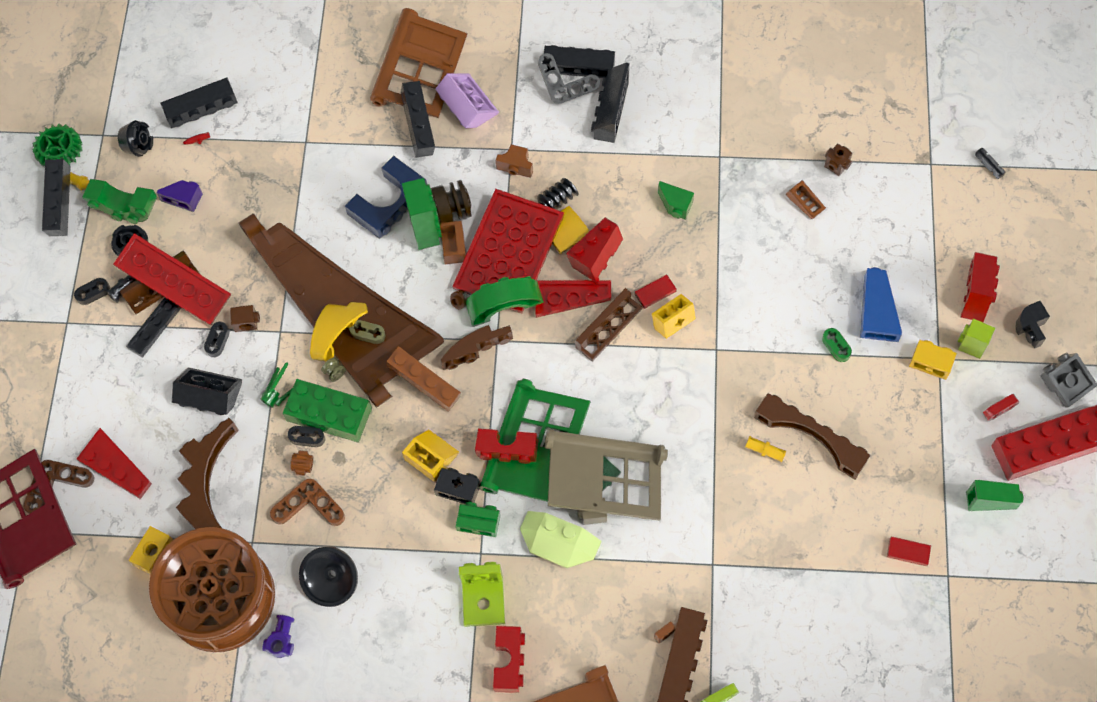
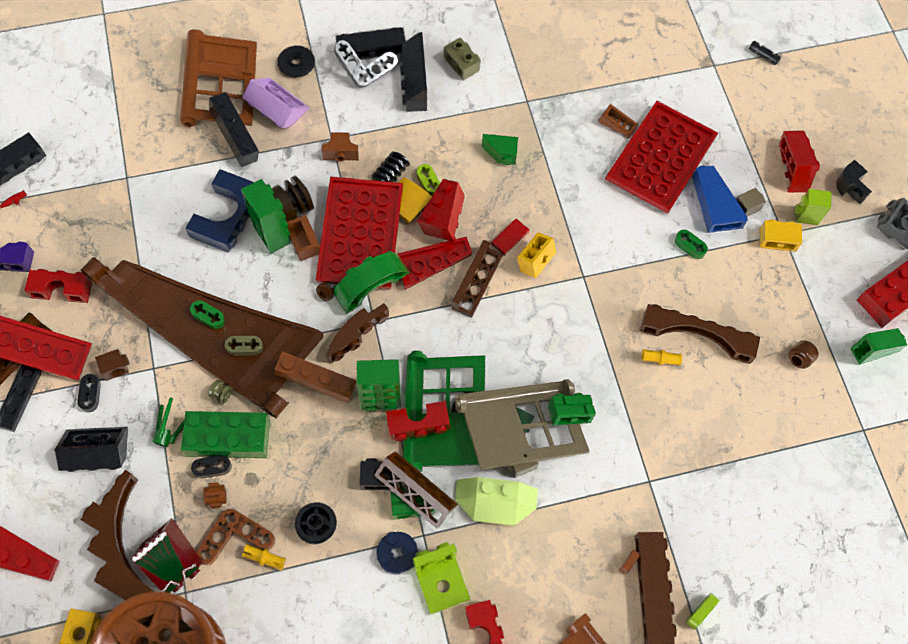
camera: 25 degrees left, 0 degrees up
black dish [299,546,358,607] -> none
yellow panel [310,302,368,362] -> none
yellow slope [402,429,459,482] -> none
reddish brown brick [824,143,853,176] -> none
red tile [887,536,931,566] -> none
red beam [983,394,1019,421] -> none
none -> red arch [24,269,93,303]
none -> slope [130,518,202,593]
none -> green beam [190,300,225,329]
none -> yellow pin [241,544,286,571]
none -> black wheel [277,45,315,77]
none -> black cone [295,502,337,544]
none -> green brick [357,359,401,412]
none -> reddish brown fence [374,451,458,529]
none -> dark blue plate [376,532,418,575]
none -> lime beam [417,164,440,196]
none -> olive brick [443,37,481,80]
none -> green brick [548,393,596,425]
none -> red plate [605,101,718,214]
none -> dark tan brick [736,188,766,217]
none -> reddish brown head [789,340,819,369]

